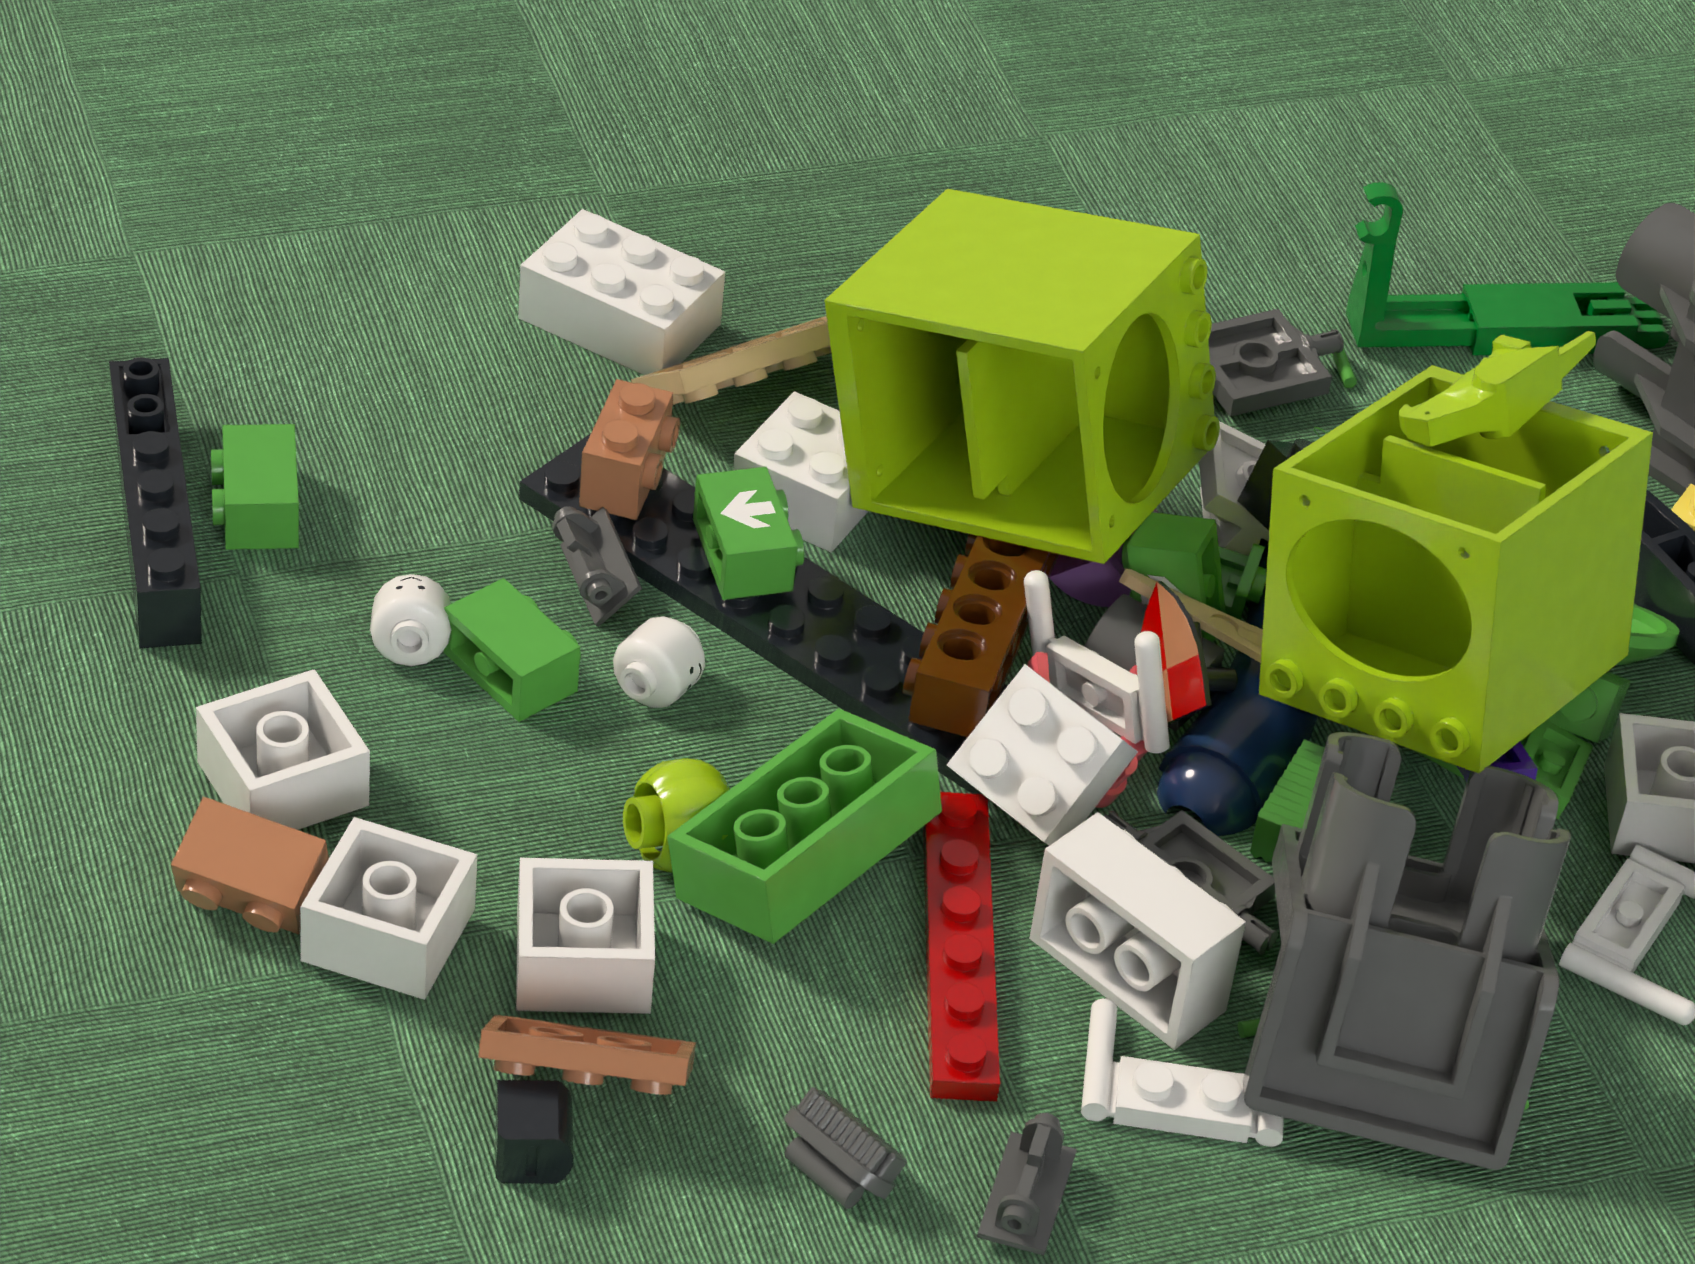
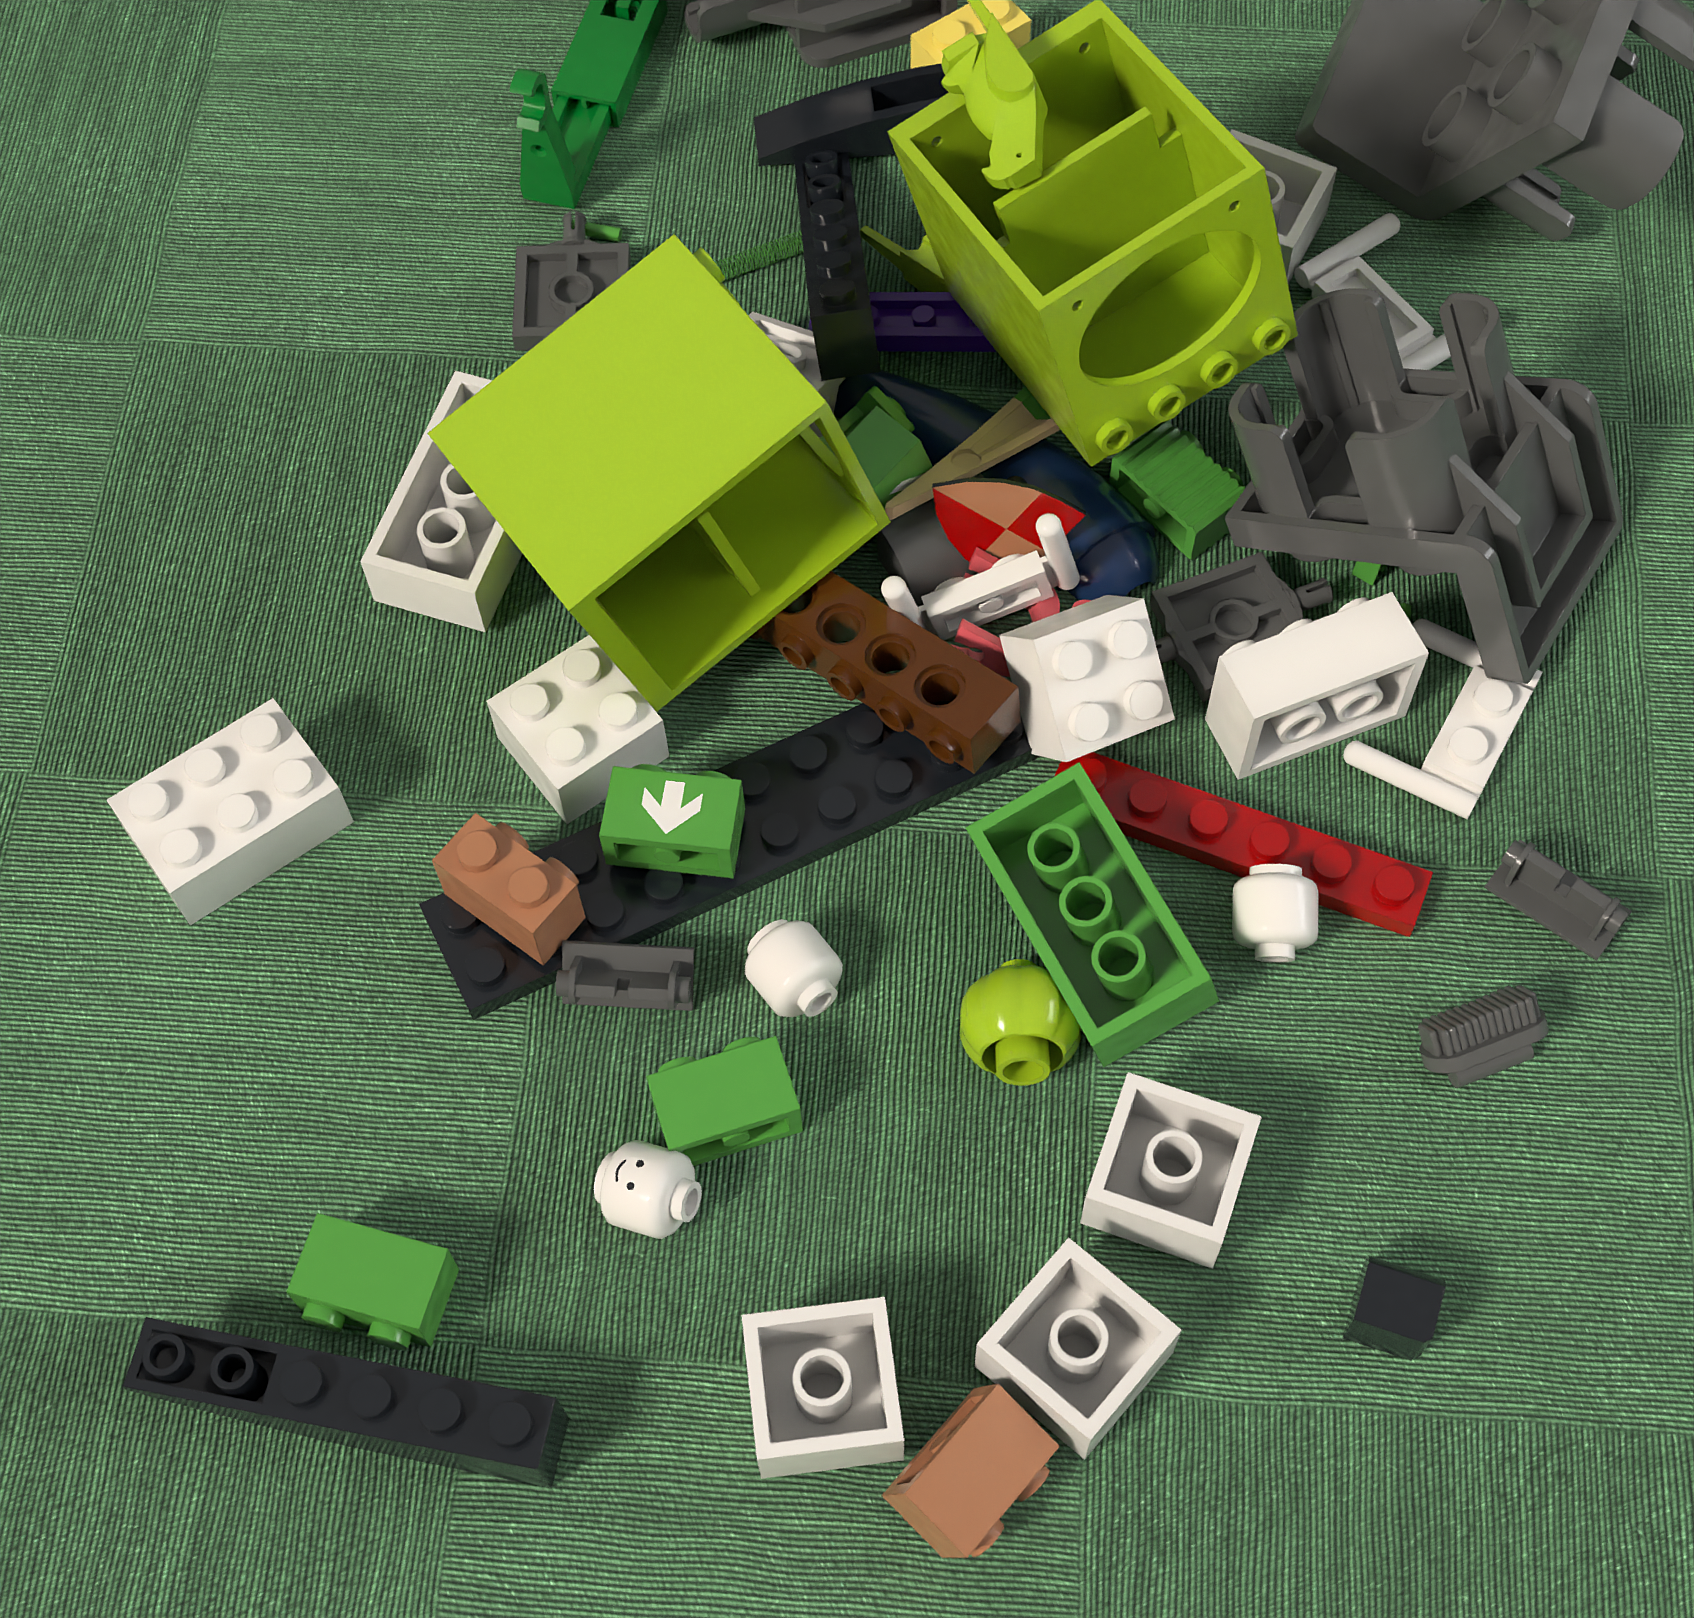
camera: 60 degrees left, 20 degrees up
nougat plate [478,1015,696,1095] -> none
tan plate [631,316,831,405] -> none
none -> white head [1232,864,1318,963]

